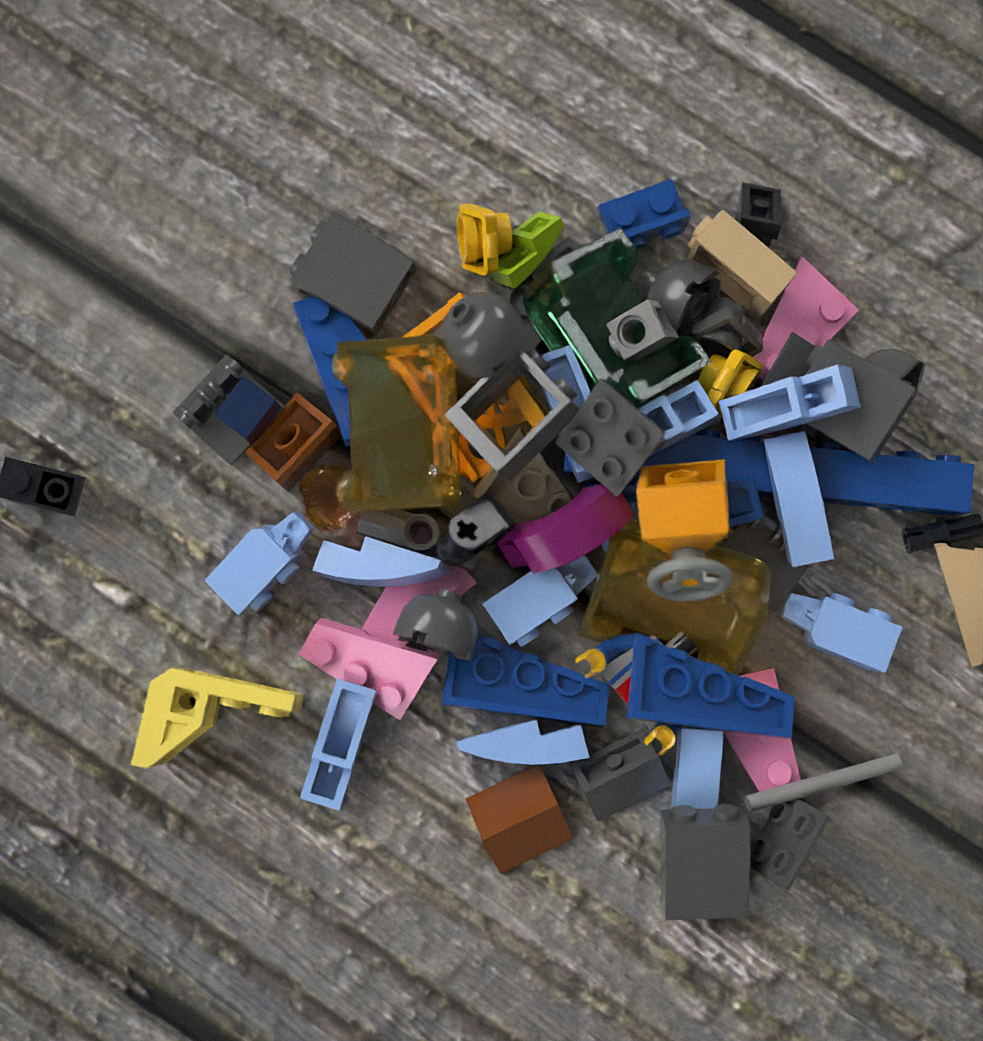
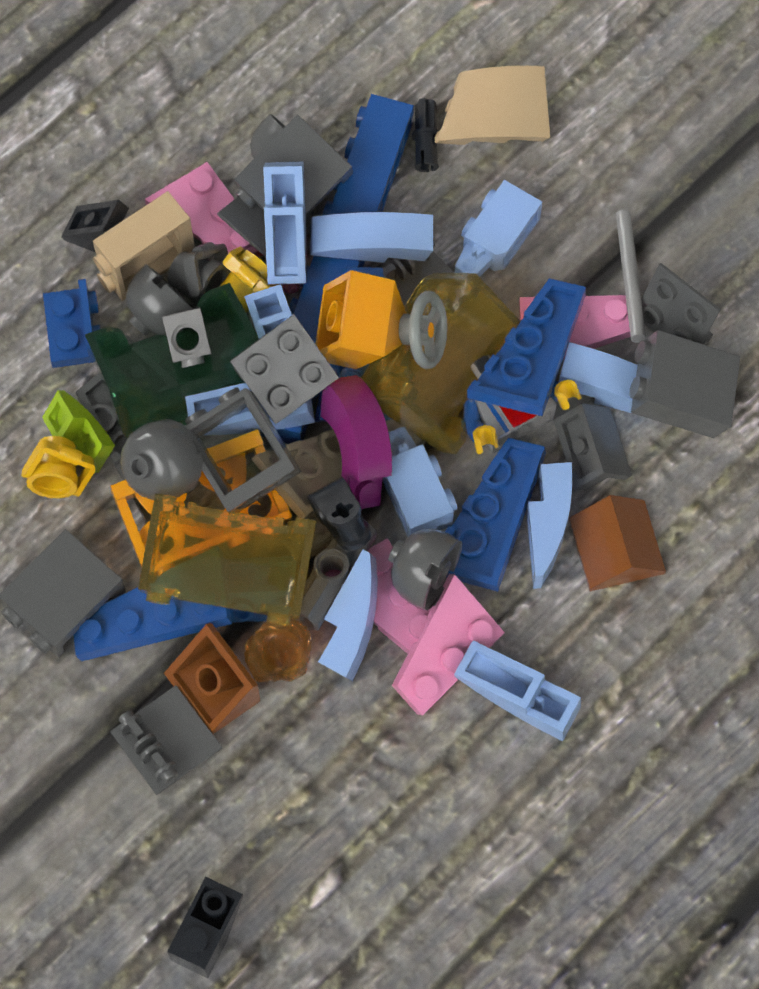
camera: 80 degrees left, 15 degrees down
light yellow bracket [131,668,305,768] -> none
light blue hinge [204,511,315,616] -> none
dark blue panel [215,376,281,444] -> none

